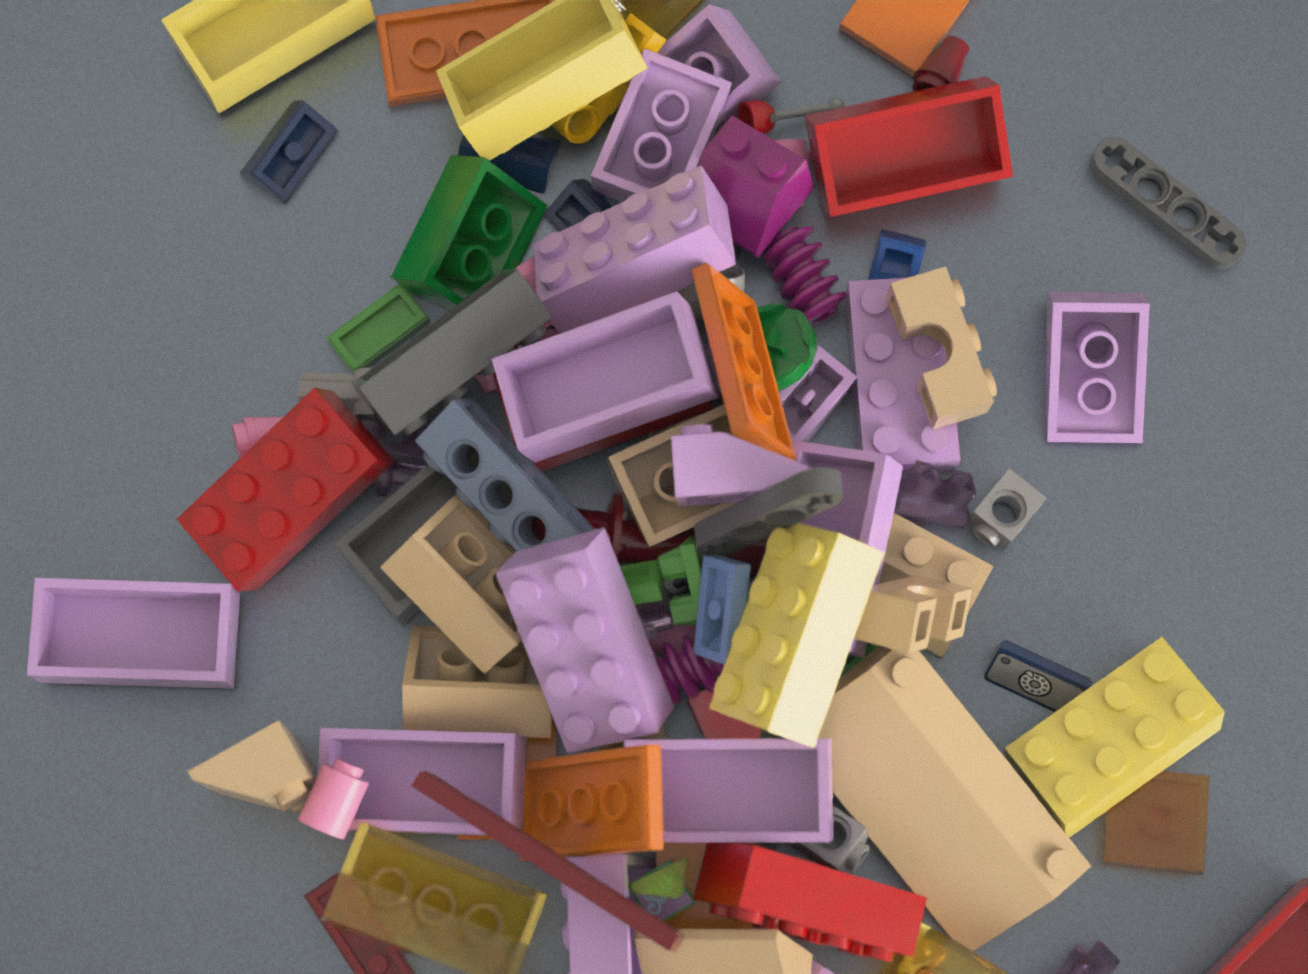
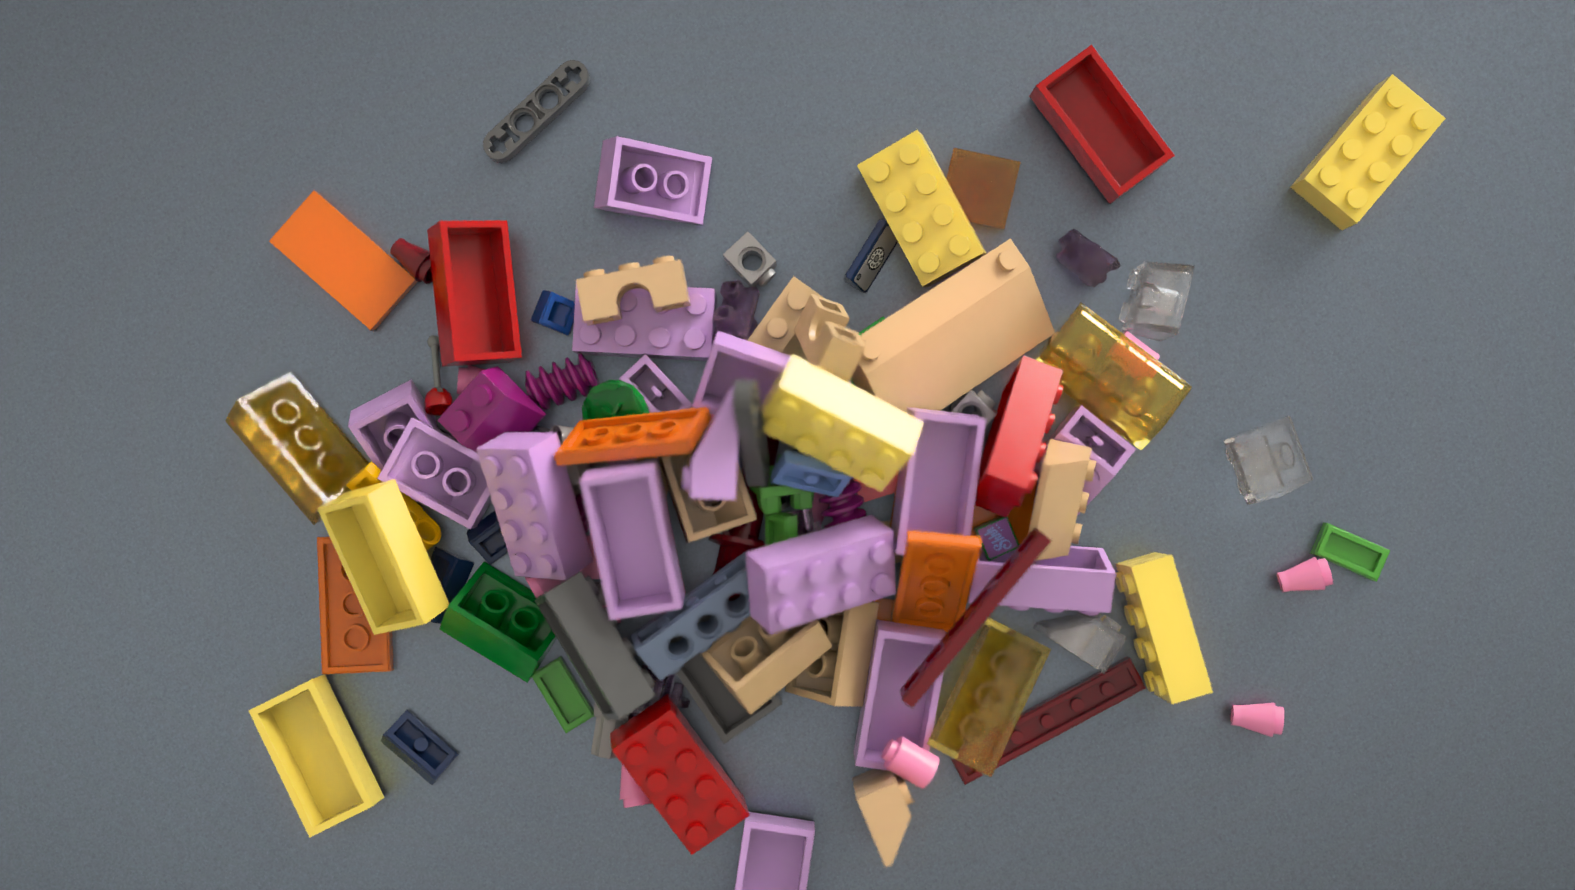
camera: 80 degrees left, 10 degrees up
clear neon green slope [631,856,689,898] -> none

